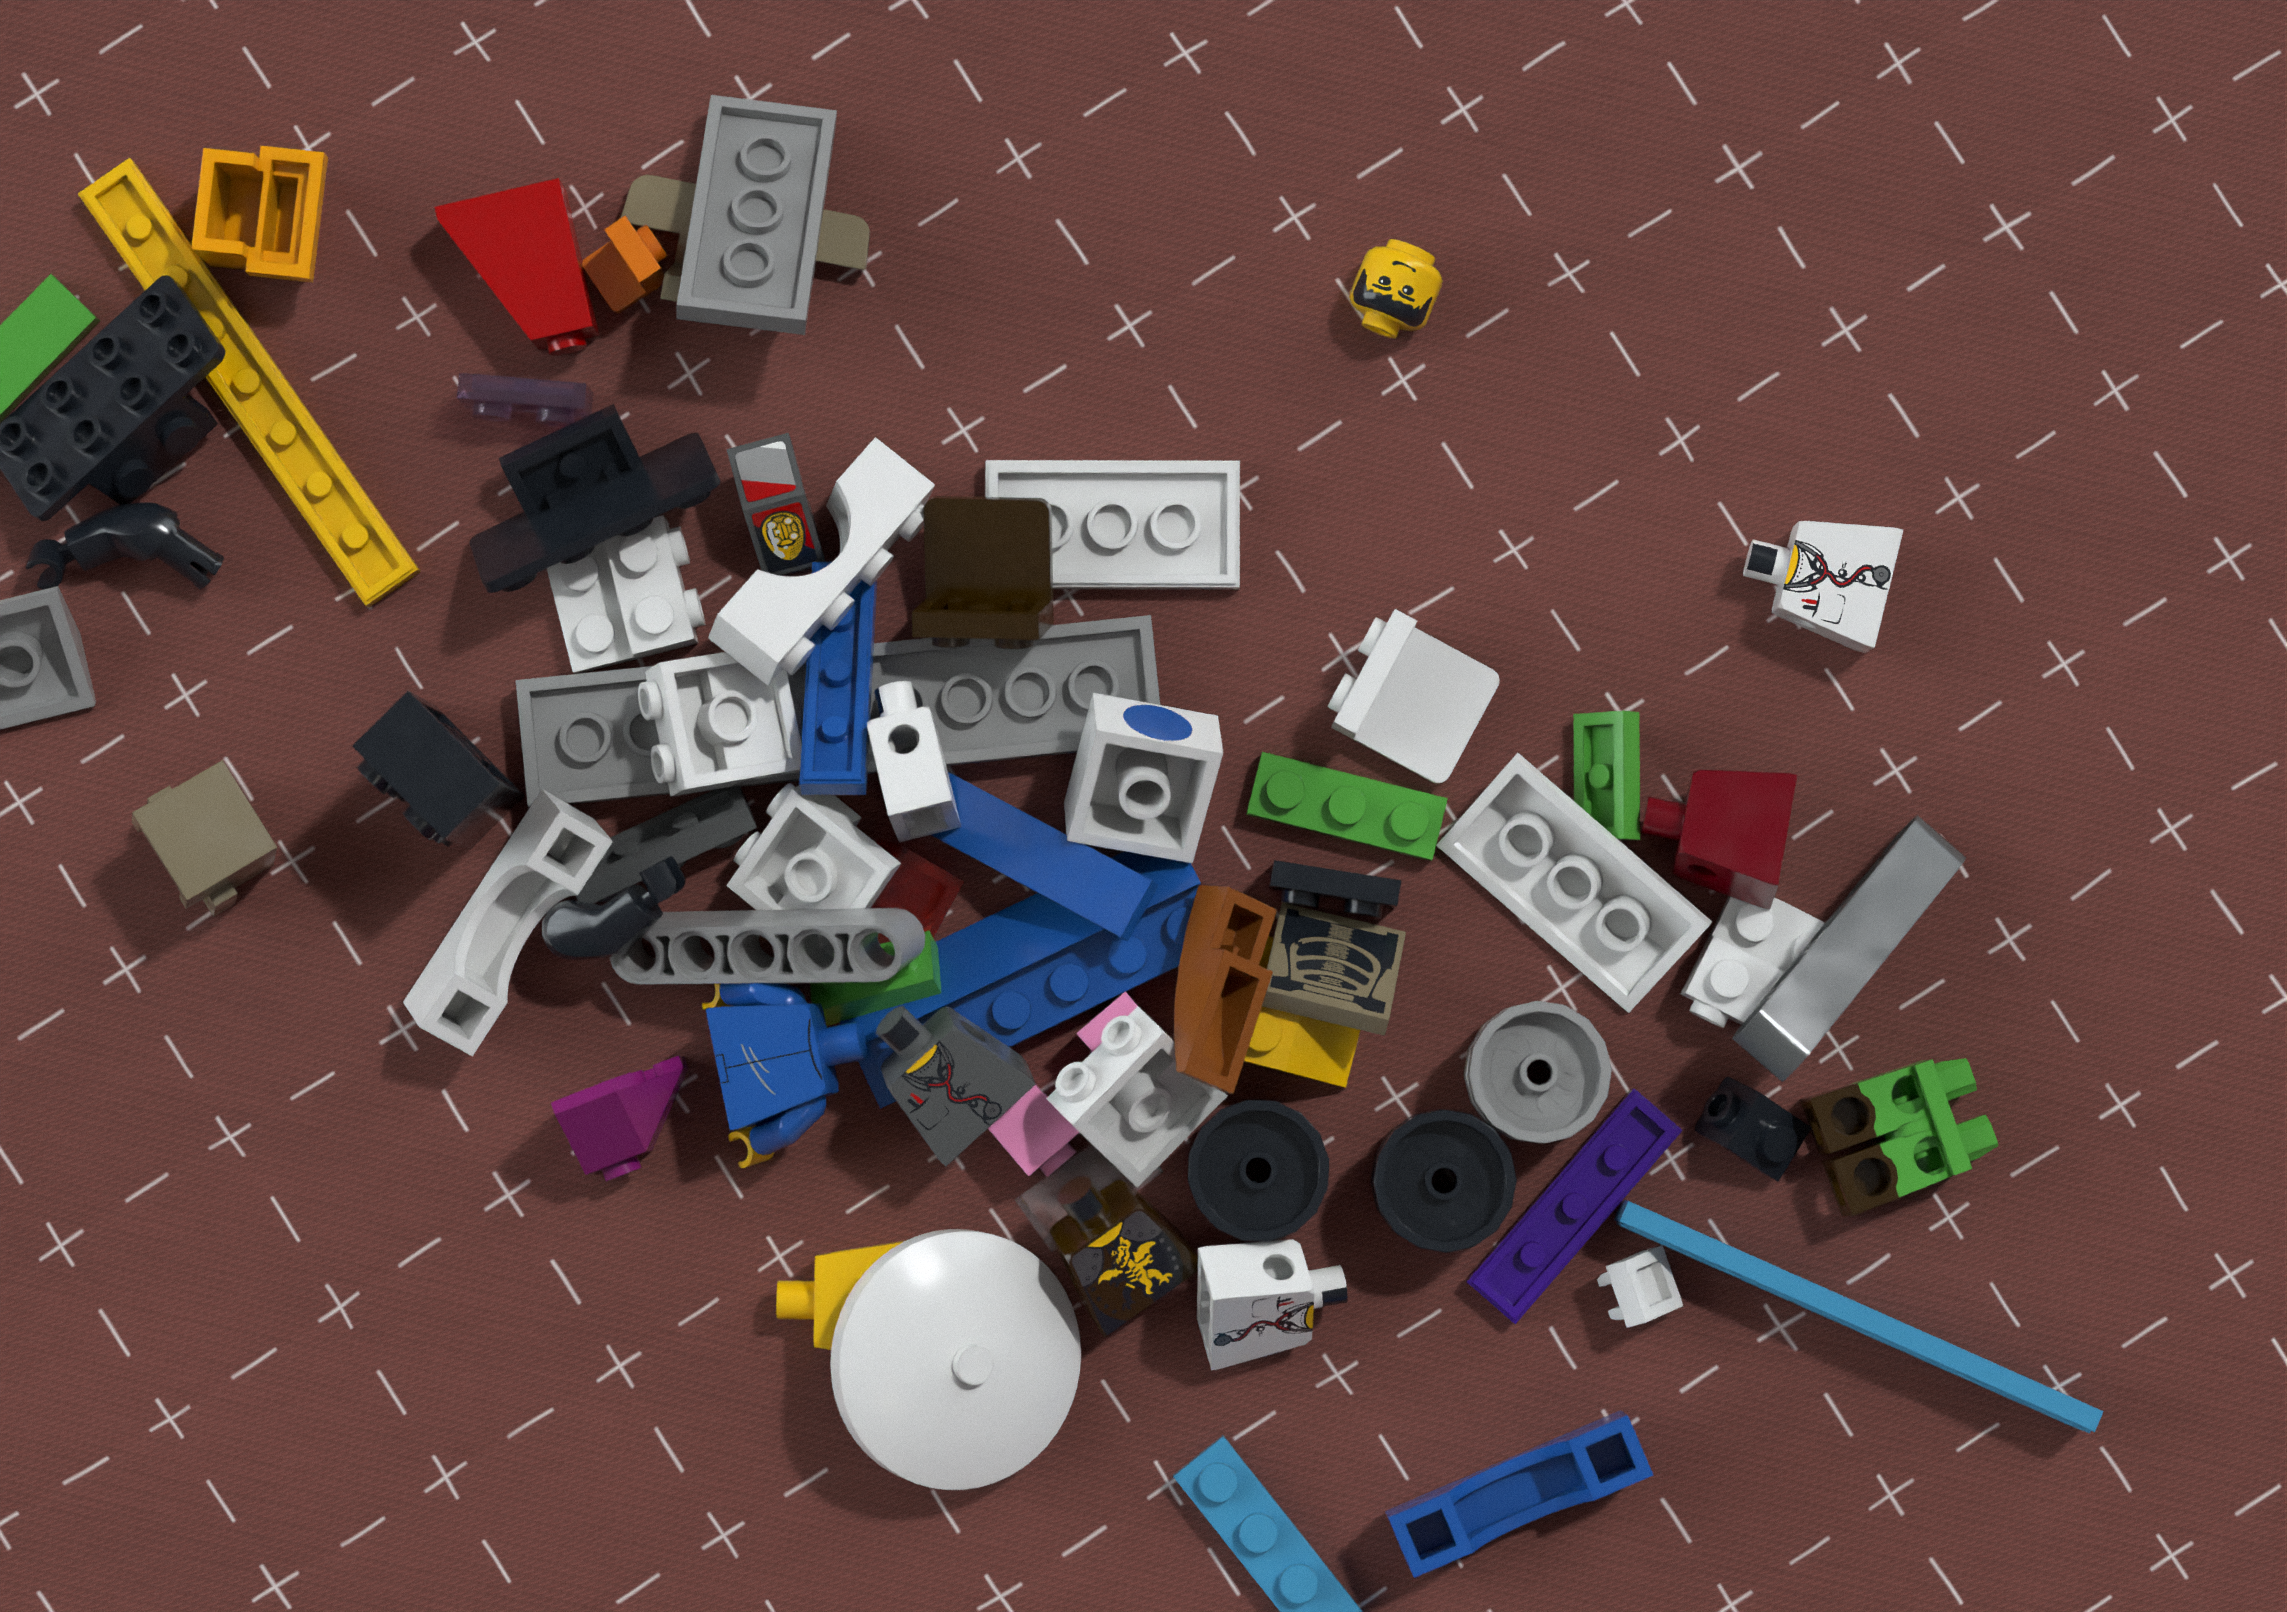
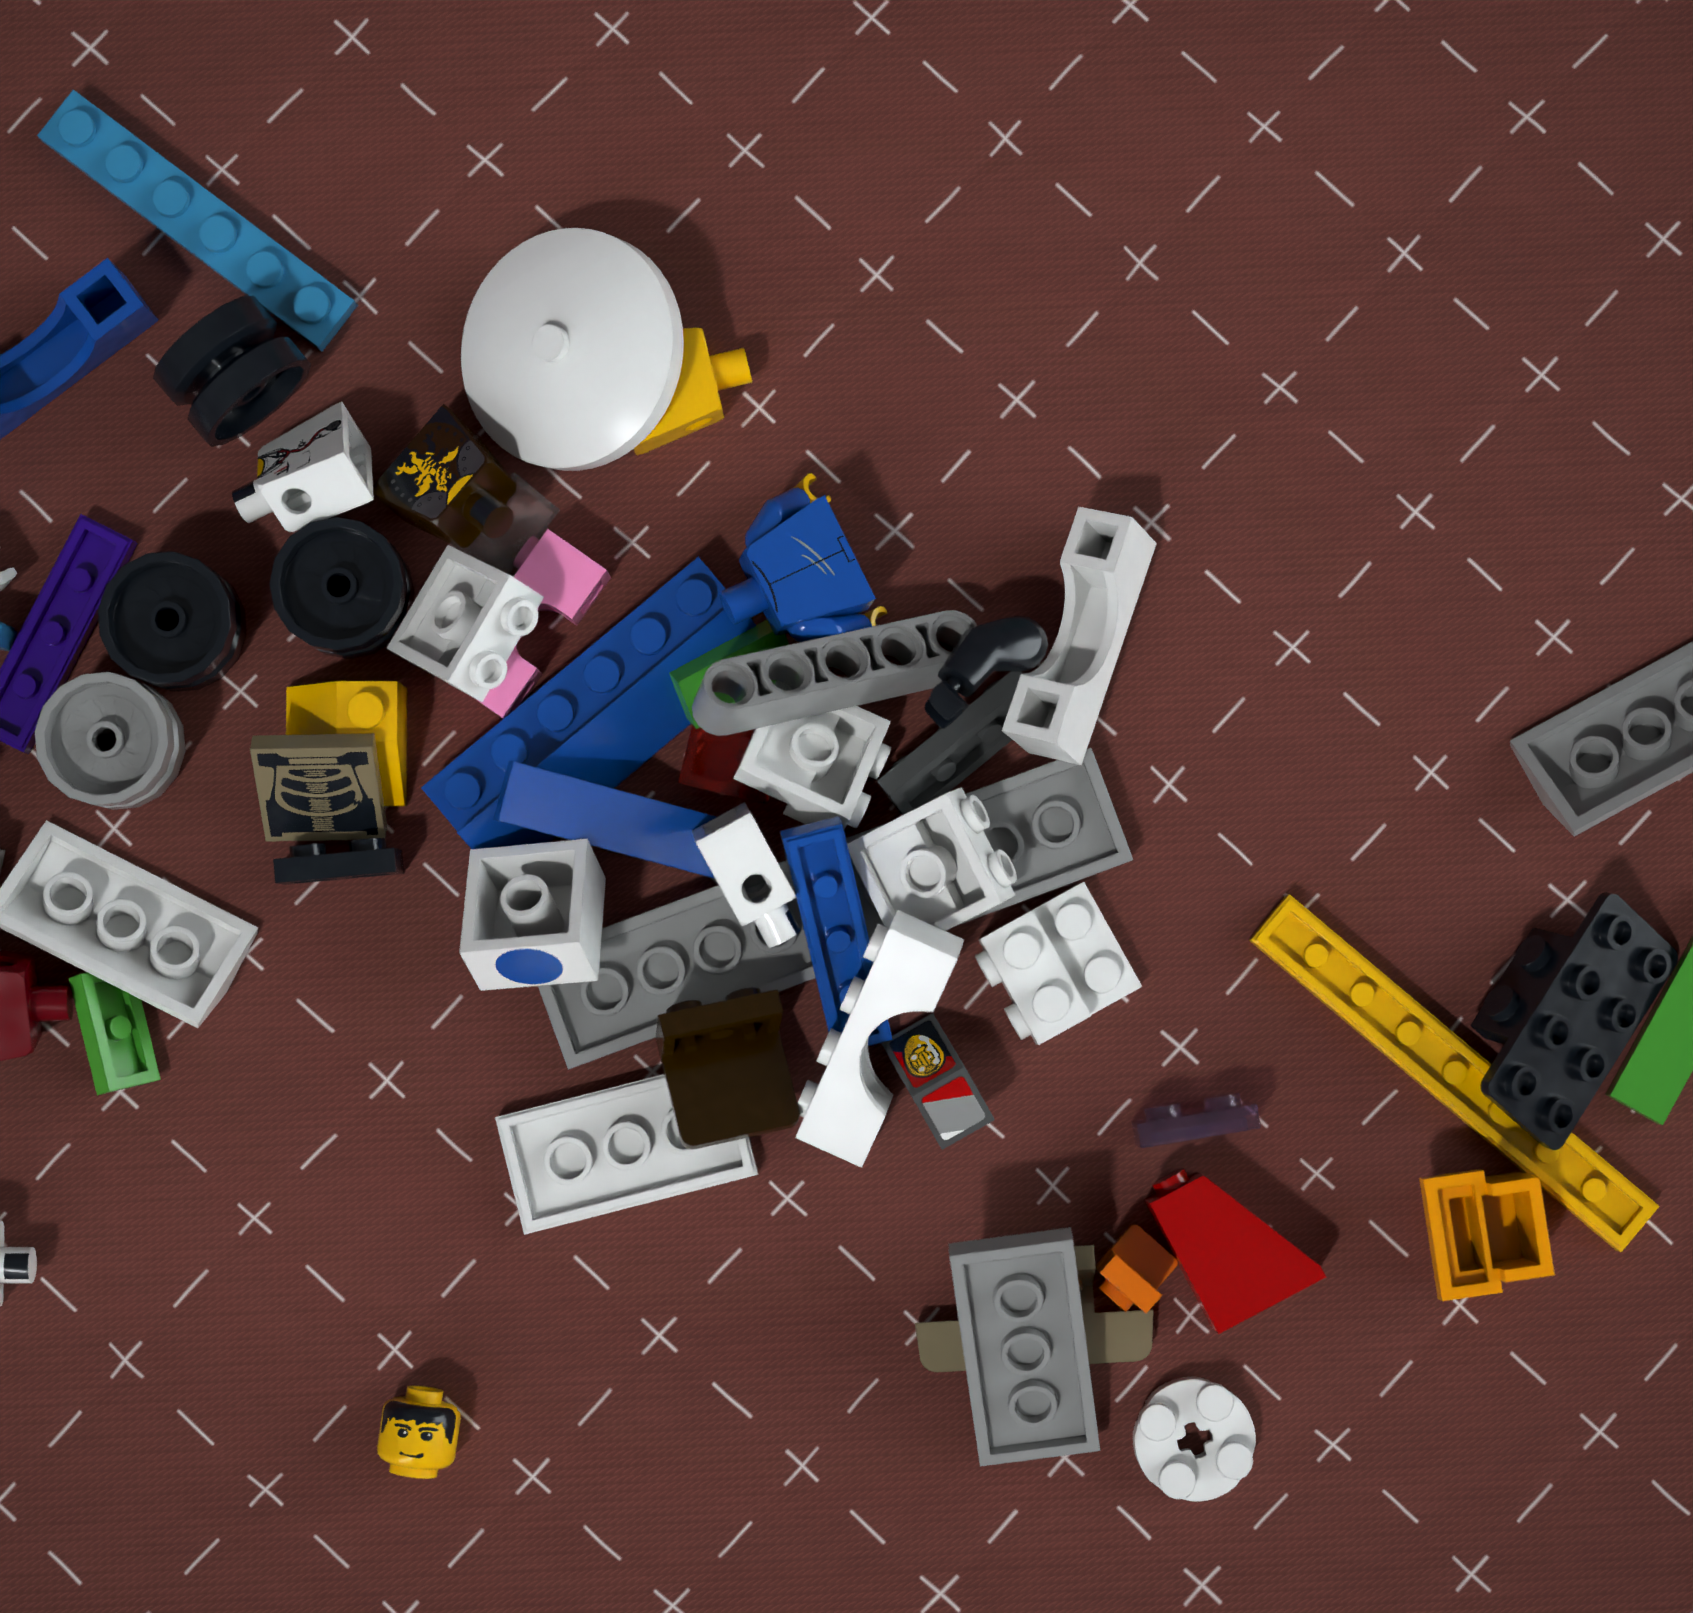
camera: 165 degrees right, 0 degrees up
black arm [25,502,224,590] -> none
dark tan plate [132,760,277,917] -> none
black brick [352,691,525,849] -> none
black bracket [469,404,721,593] -> none
magenta slope [550,1056,689,1182] -> none
dark grey torso [876,1006,1036,1166] -> none
dark orange slope [1174,885,1277,1094] -> none
bright green plate [1246,752,1448,861] -> none
white bracket [1327,609,1499,783] -> none
none -> black wheel [153,295,312,447]
none -> white plate [1133,1377,1256,1502]

